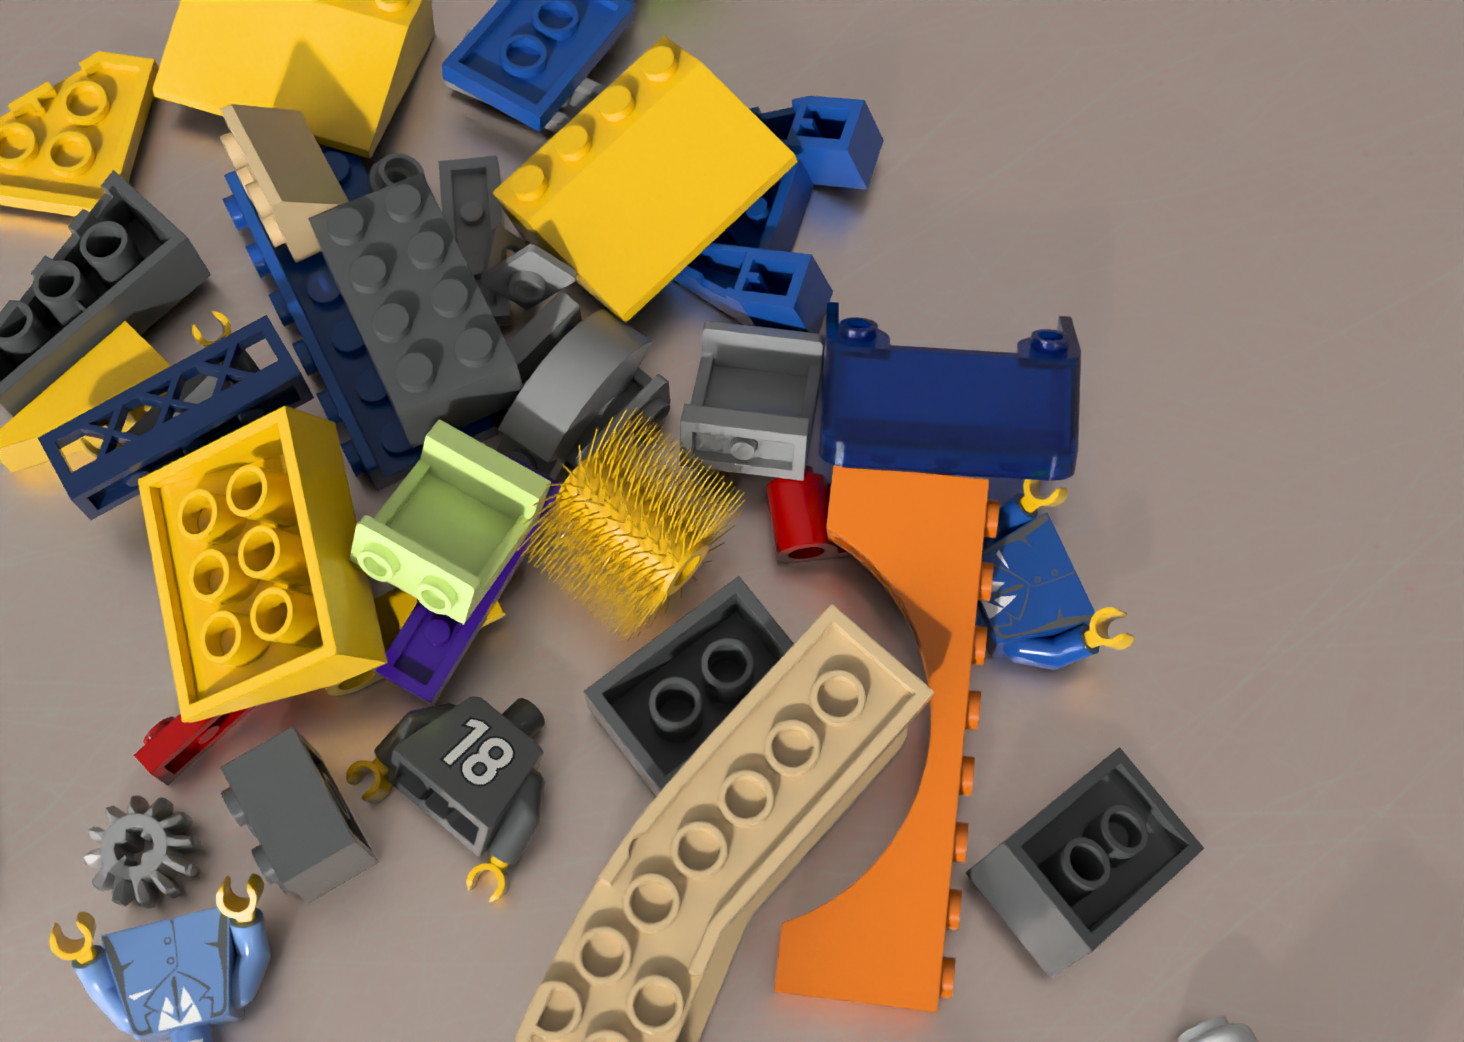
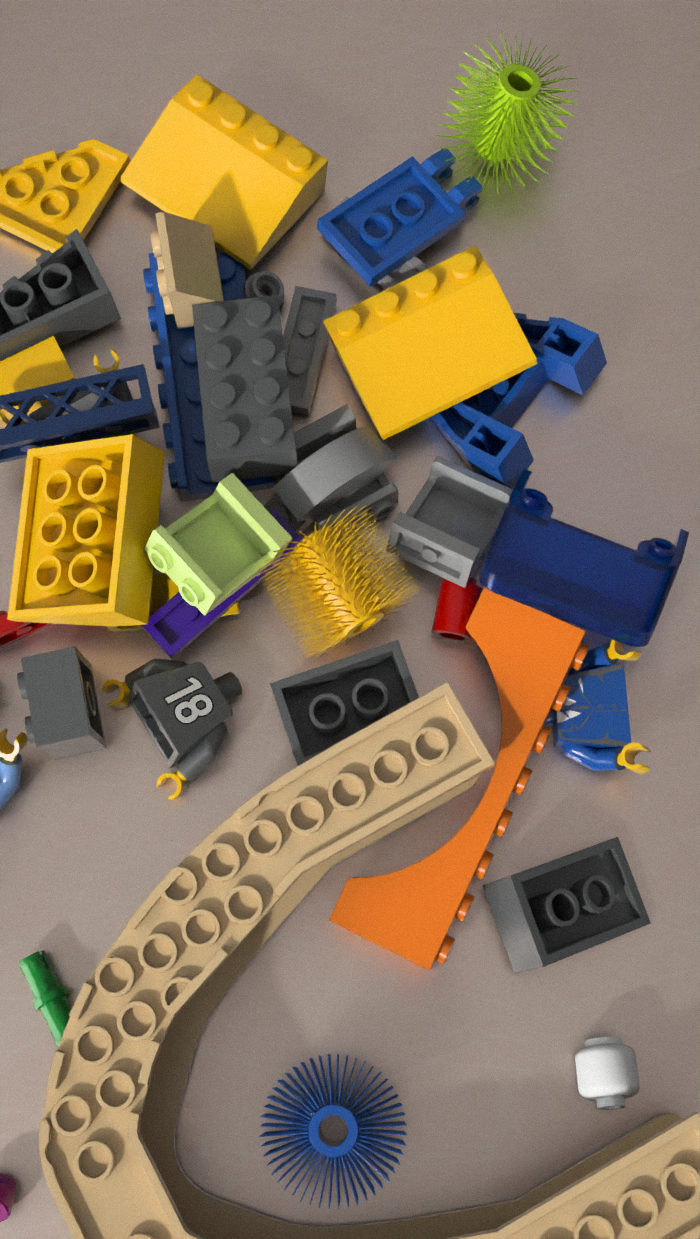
camera: 25 degrees right, 5 degrees up
light grey bracket [480,226,577,310] -> none

